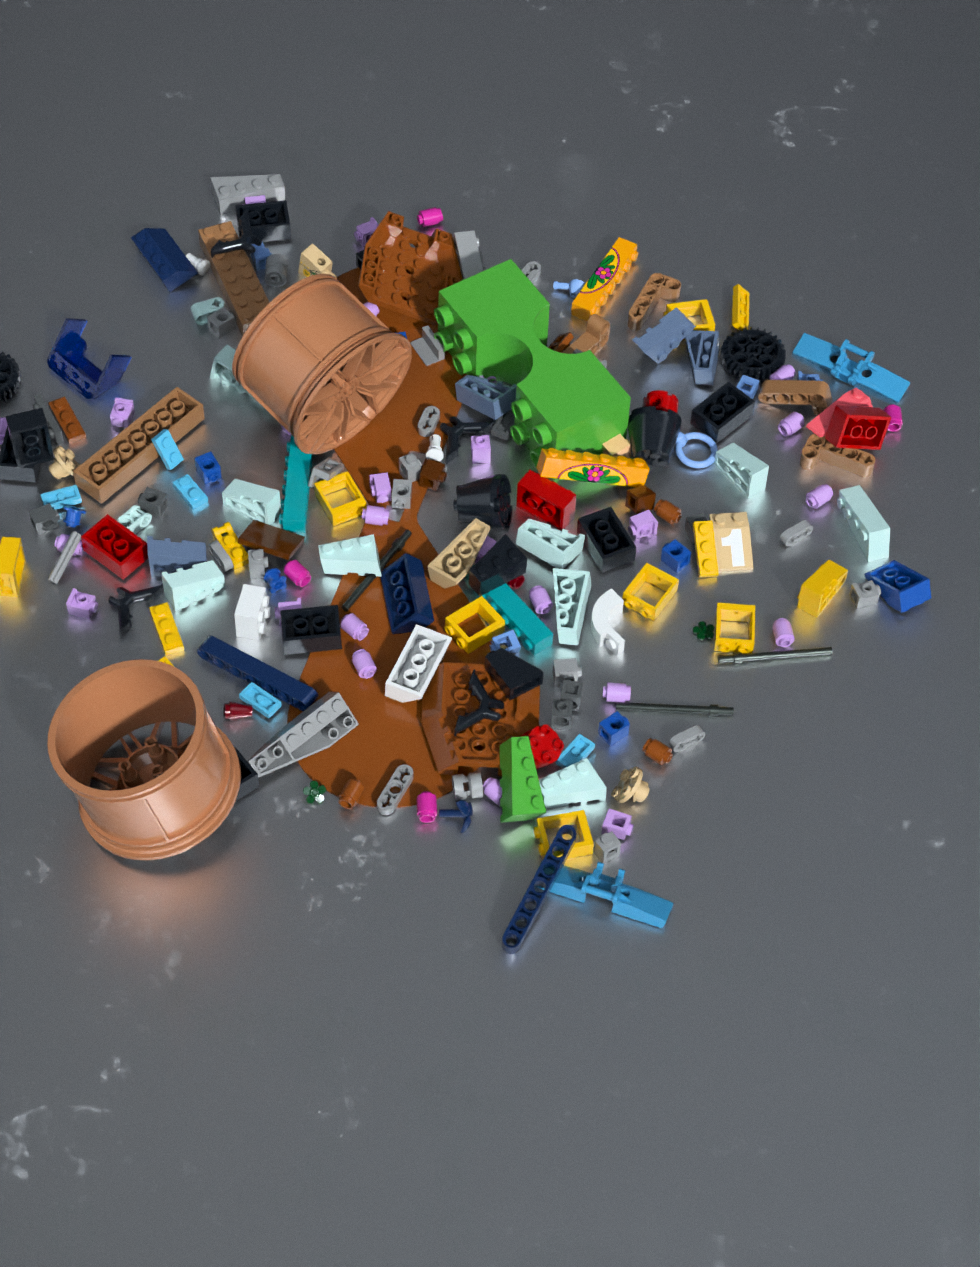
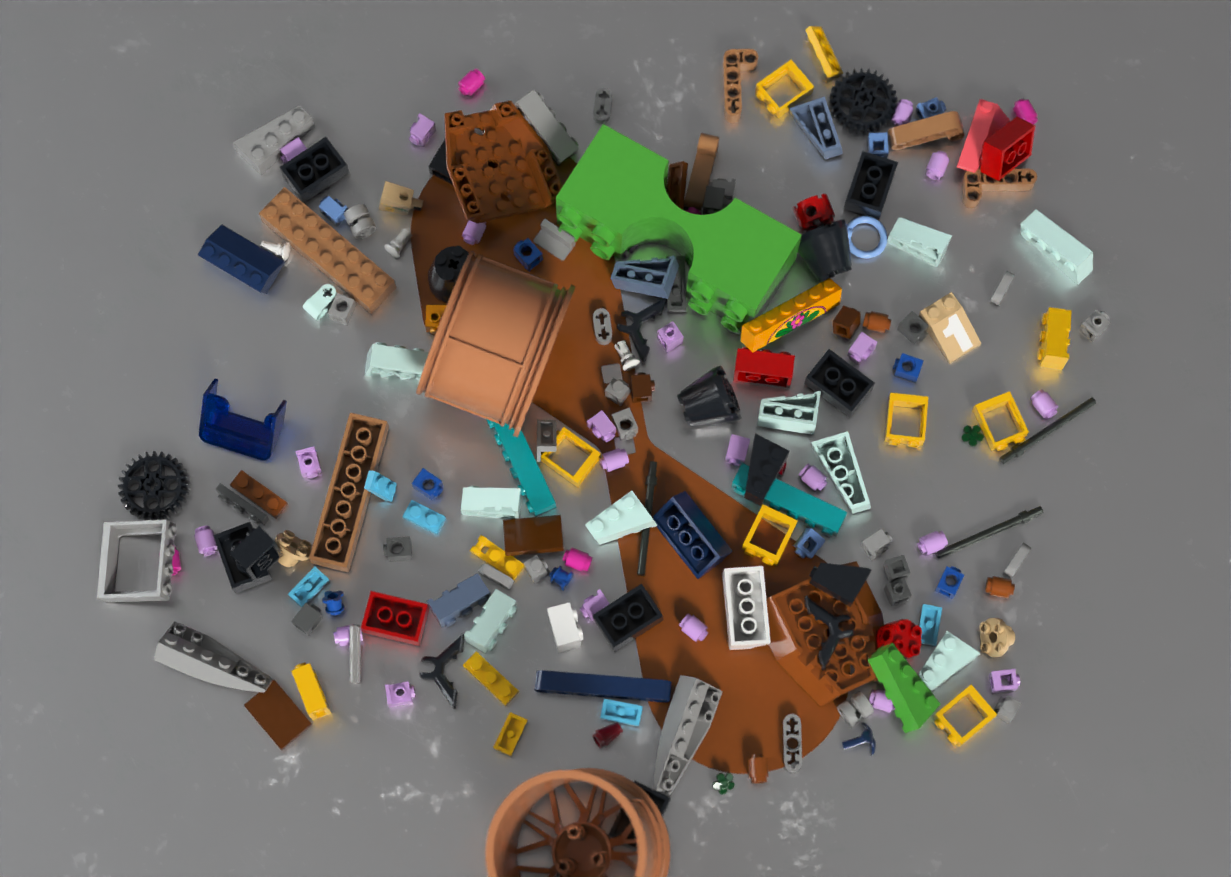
camera: 25 degrees left, 20 degrees up
light aqua piece [117,505,152,535] -> none
black piece [210,210,262,258] -> none
lavender brick [341,613,369,641] -> none
dark pink brick [416,791,437,823] -> none
tan wedge [427,518,491,589] -> none
dark blue beam [502,825,577,954] -> none
dark azure piece [536,862,674,928] -> none
light blue bar [553,279,586,299] -> none
light orange brick [571,237,638,321] -> none
white arch [591,588,625,655] -> none
light nougat brick [602,434,631,458] -> none
sand blue wedge [632,307,696,364] -> none
yellow plate [693,521,719,578] -> none
dark azure piece [792,333,910,404] -> none
lavender brick [806,484,833,509] -> none
blue slope [864,560,931,613] -> none

